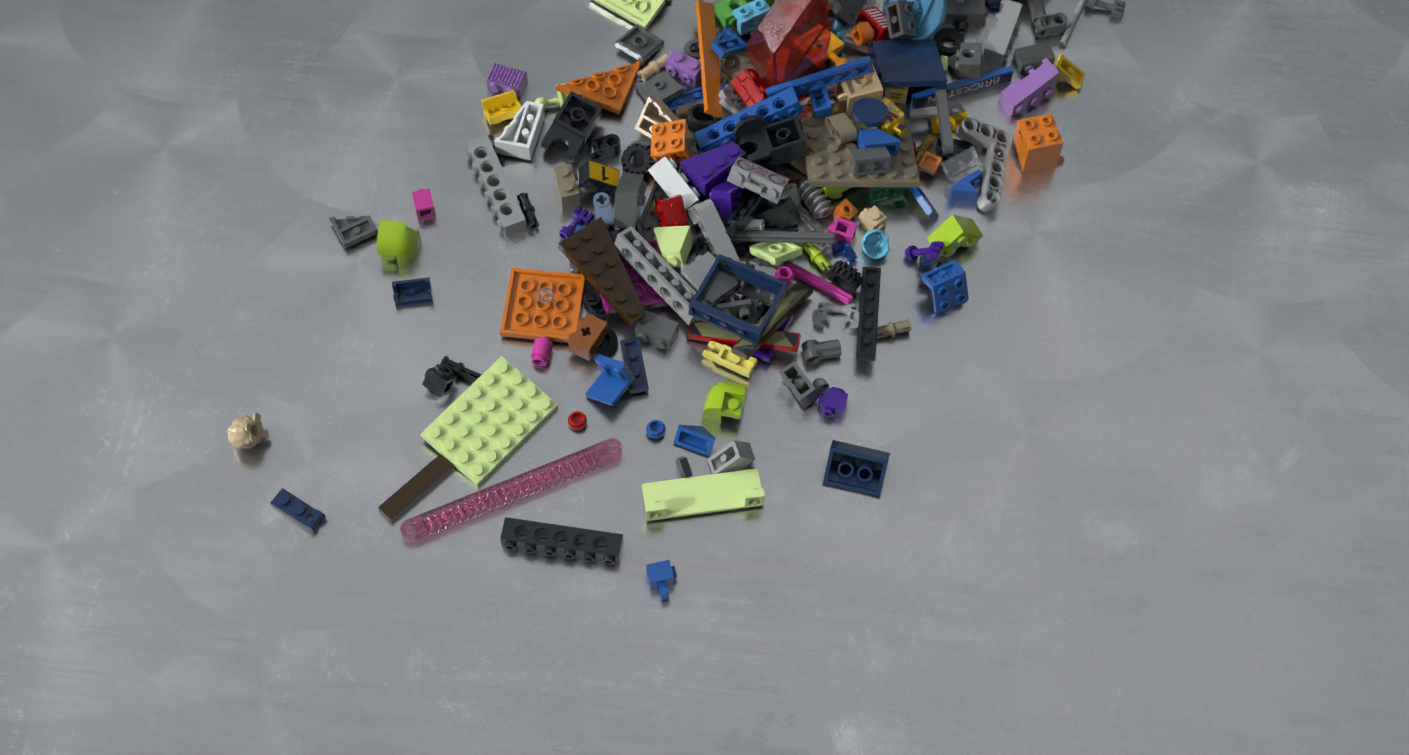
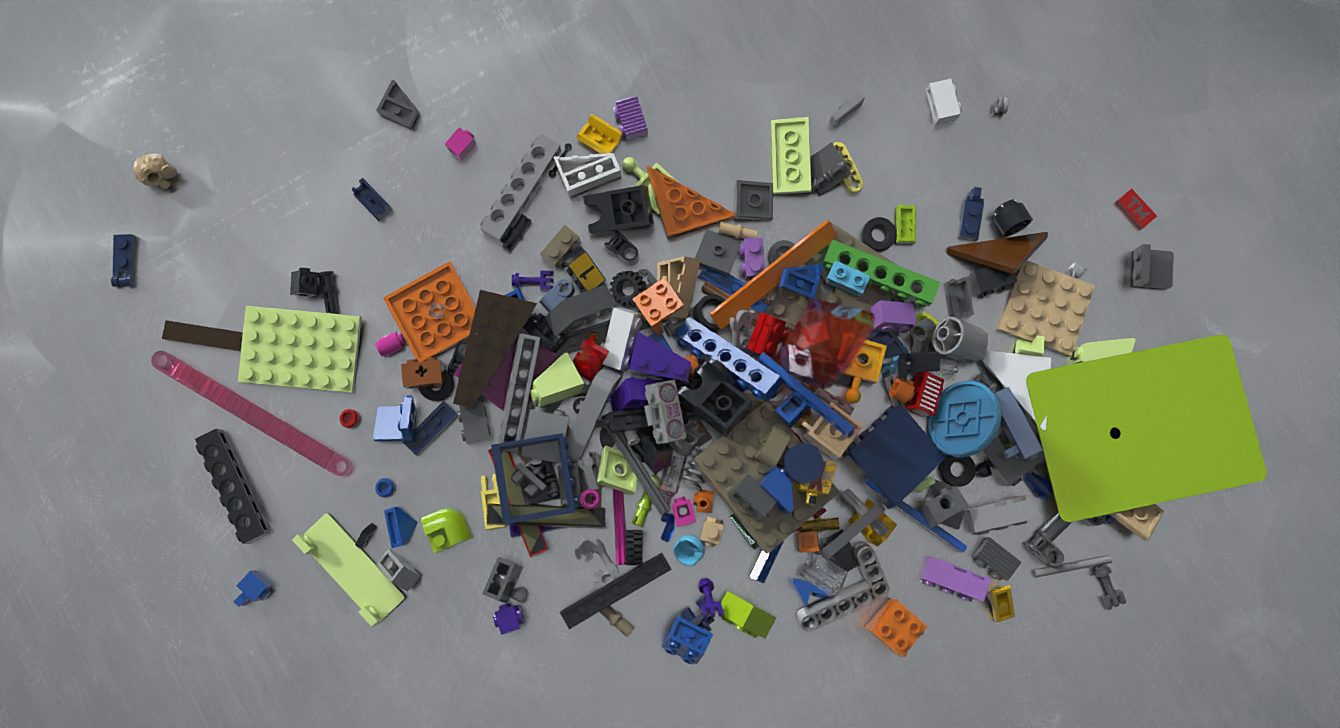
camera: 55 degrees right, 20 degrees up
lime brick [377,220,422,266] -> none
dark grey piece [801,339,842,364] -> none
dark blue slope [823,440,890,497] -> none
dark grey brick [885,0,917,40] -> none

